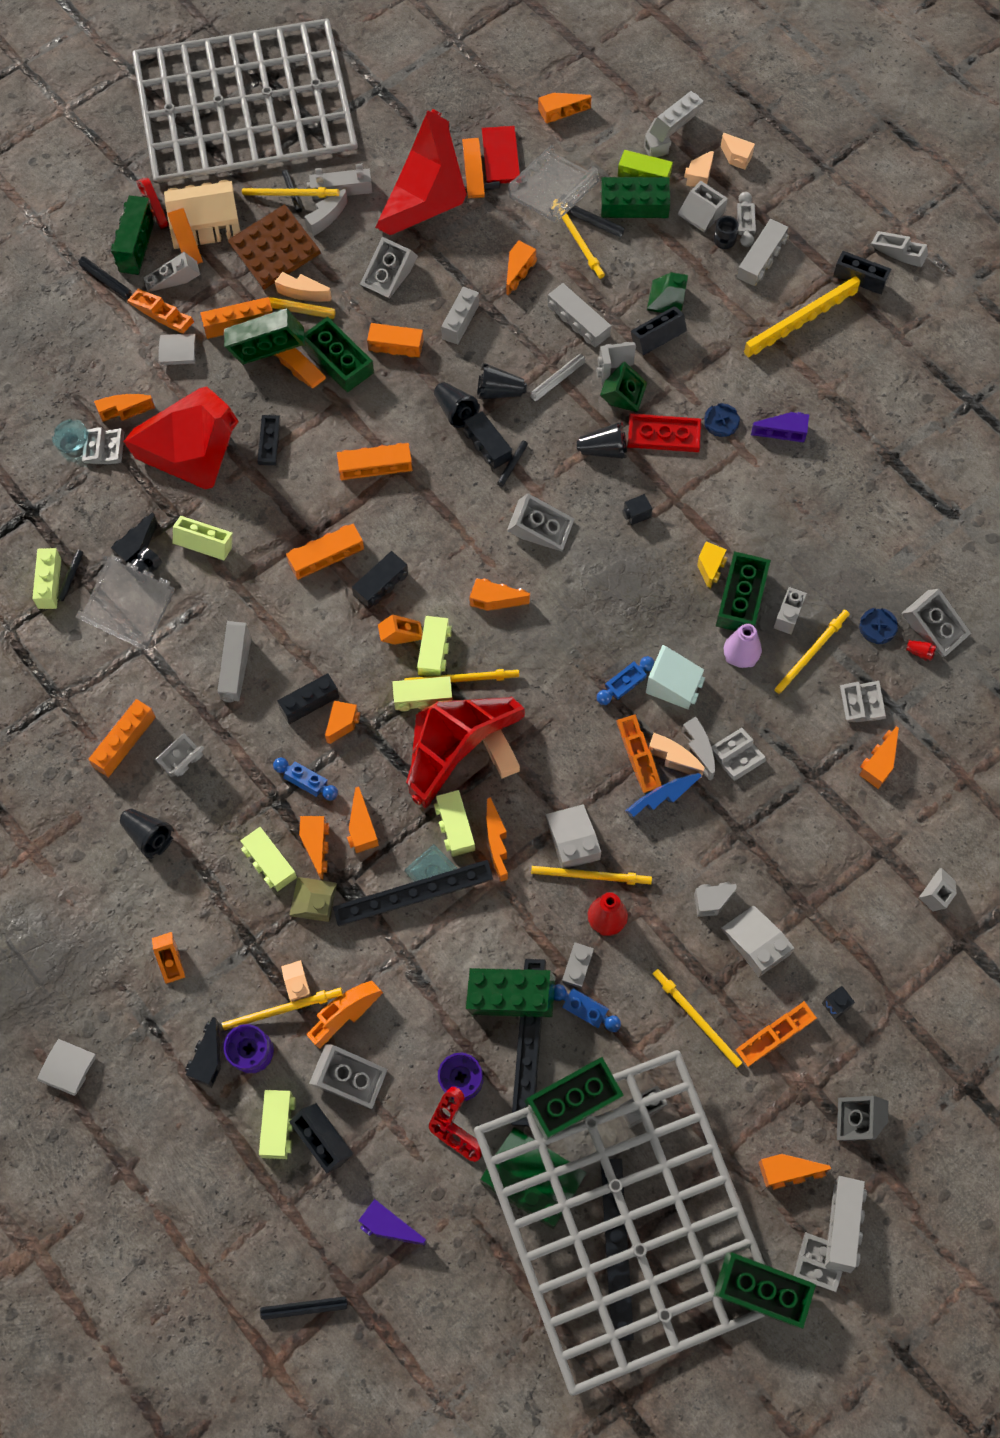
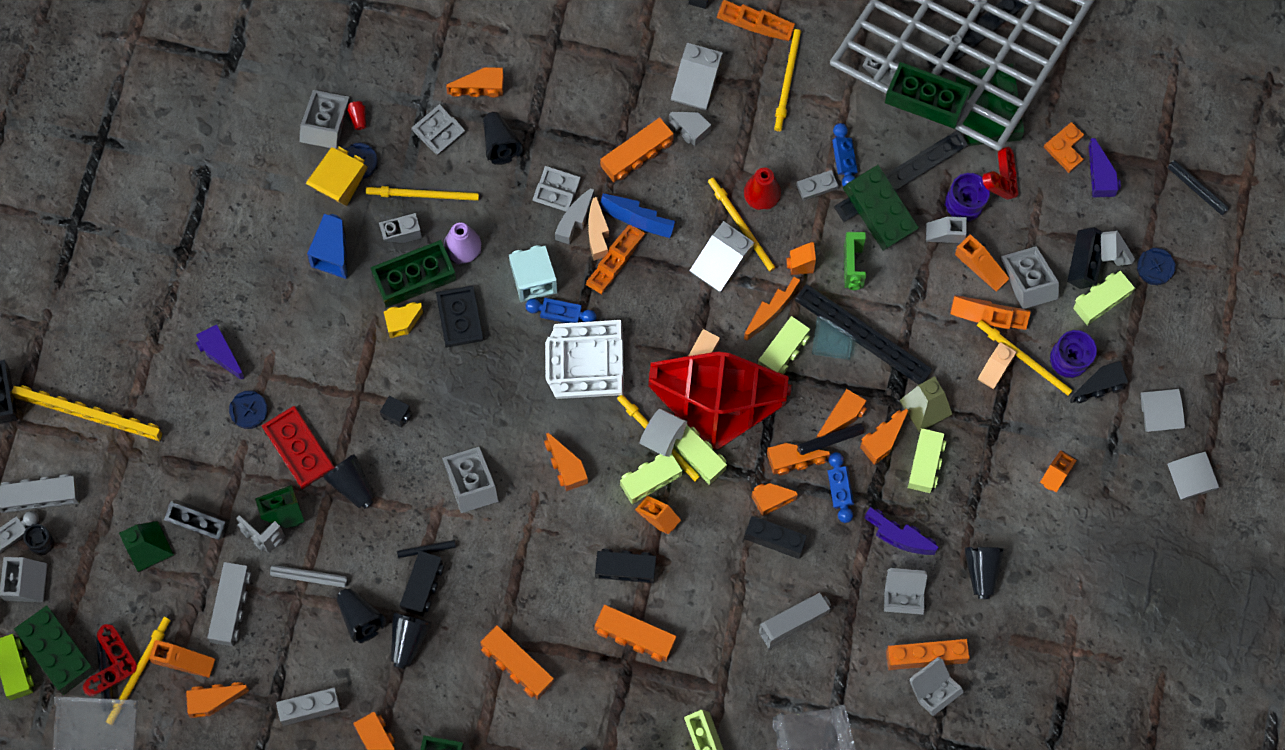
camera: 130 degrees left, 5 degrees up
none -> red beam [83,624,137,696]
none -> orange slope [149,640,215,678]
none -> yellow slope [306,147,368,206]
none -> blue slope [307,214,348,279]
none -> black plate [436,286,483,348]
none -> black cone [483,112,523,165]
none -> white wedge [545,320,624,399]
none -> orange brick [600,117,673,182]
none -> light grey slope [639,409,688,457]
none -> orange slope [767,443,830,475]
none -> orange slope [786,242,816,275]
none -> black axle [797,423,865,455]
none -> bright green panel [843,232,866,290]
none -> dark purple slope [865,507,939,555]
none -> light grey bracket [910,657,964,716]
none -> light grey slope [926,217,966,243]
none -> orange slope [955,235,1010,292]
none -> orange plate [1044,122,1084,173]
none -> light grey slope [1101,230,1135,266]
none -> dark blue tile [1137,248,1175,285]
none -> light grey slope [1140,389,1185,432]

